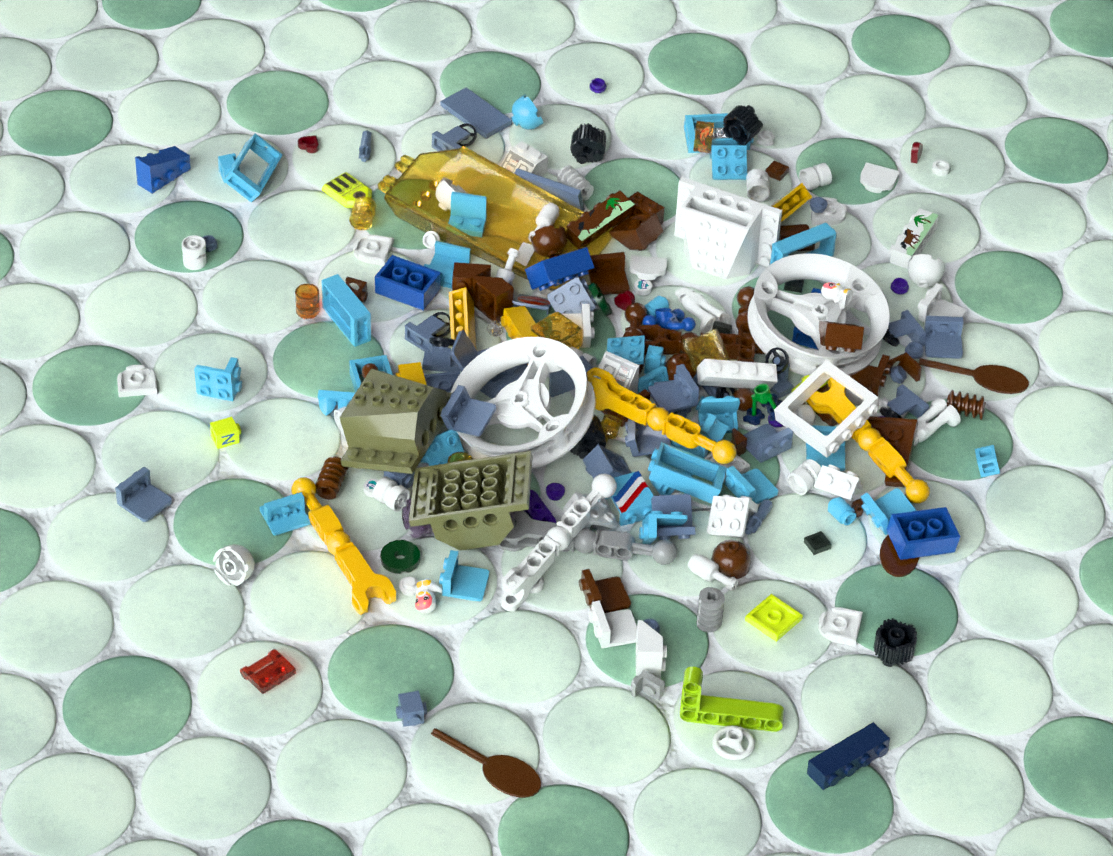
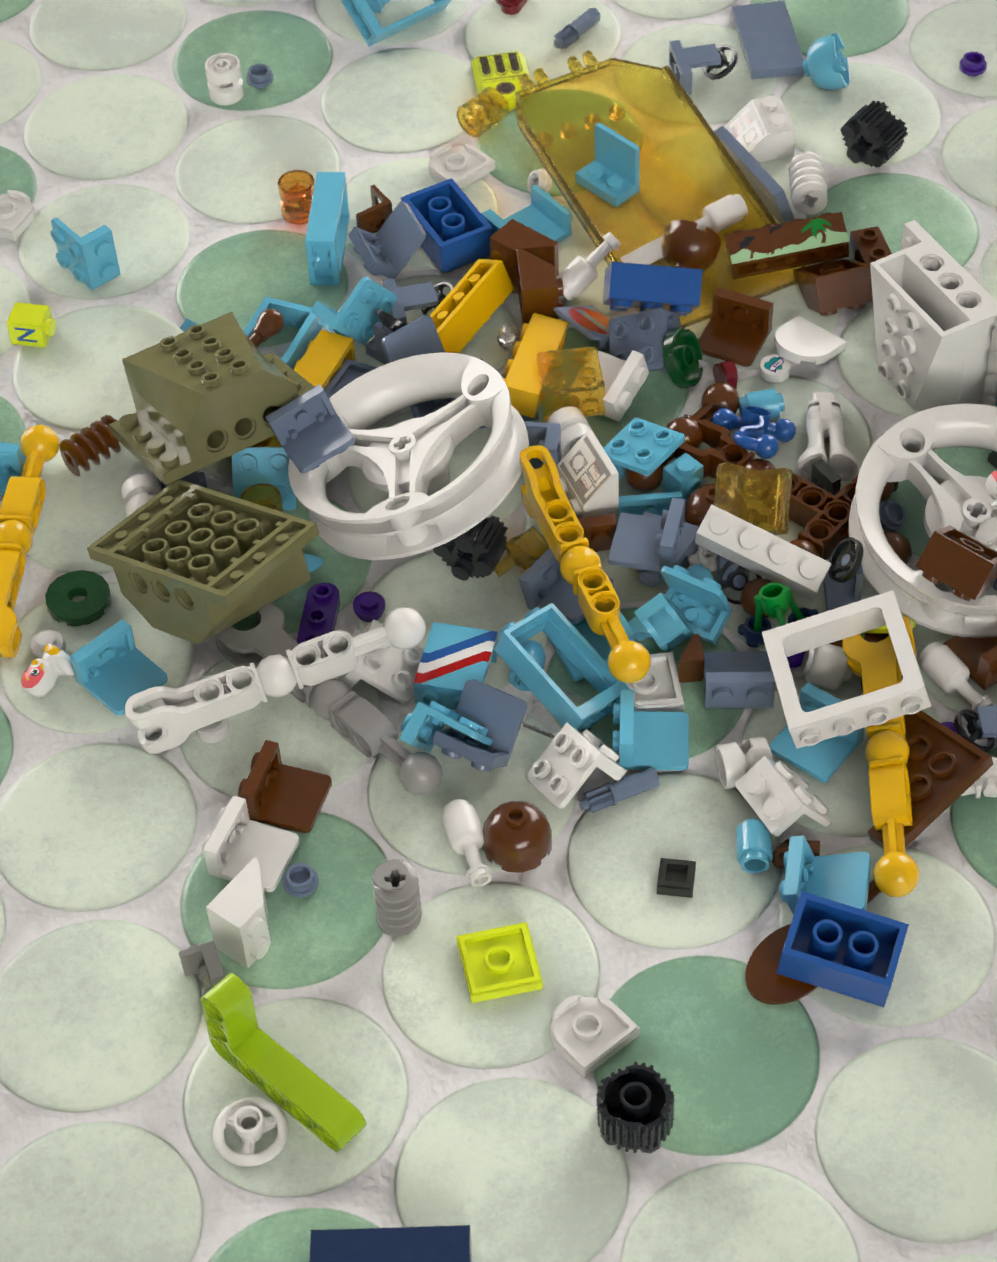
camera: 40 degrees right, 5 degrees up
white cylinder [435,177,468,211] -> none
sand blue slope [583,444,632,479] -> none
none -> medium azure bracket [311,277,397,345]
none -> sand blue bracket [348,201,426,279]

